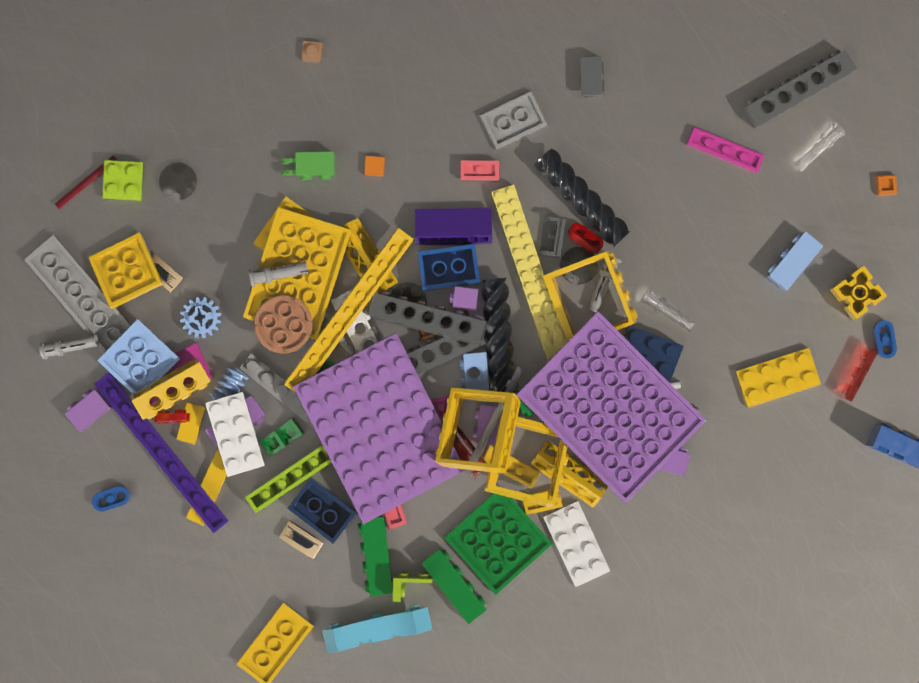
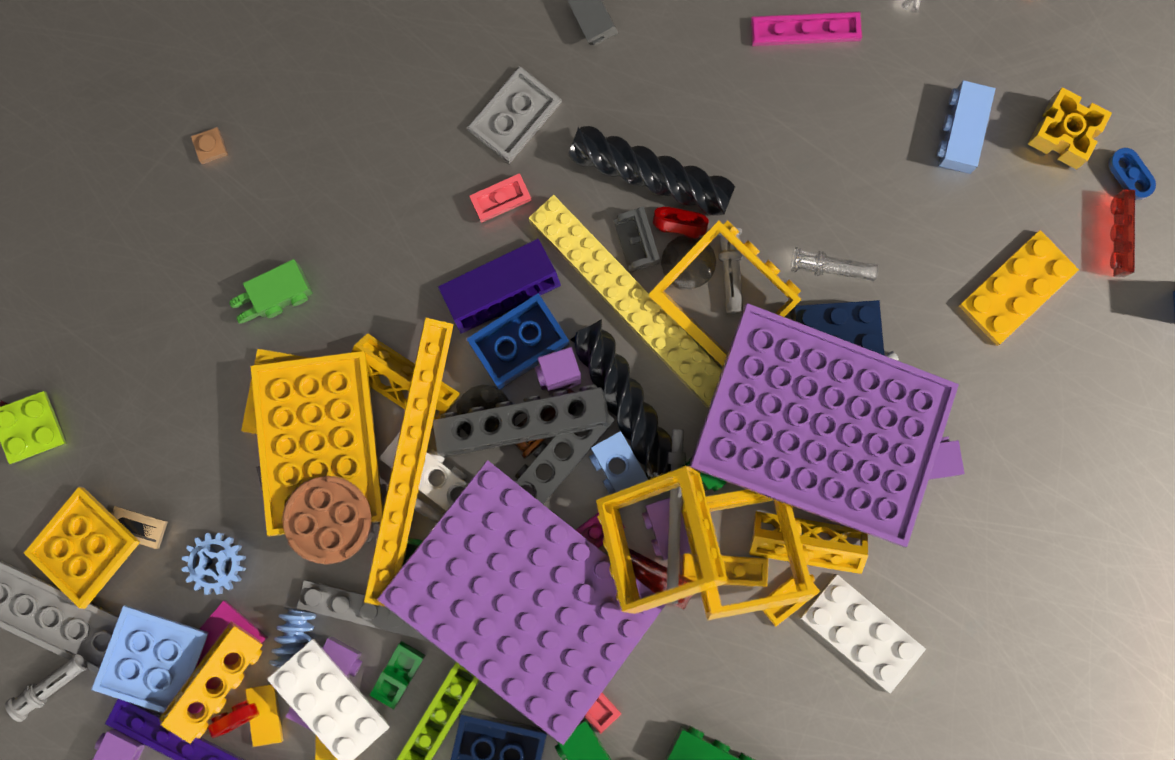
camera: 30 degrees left, 5 degrees down
clear smoke dish [159,162,198,201] -> none
light grey pin [248,261,308,287] -> none
orange tile [364,156,385,177] -> none
green plate [444,486,553,595] -> none

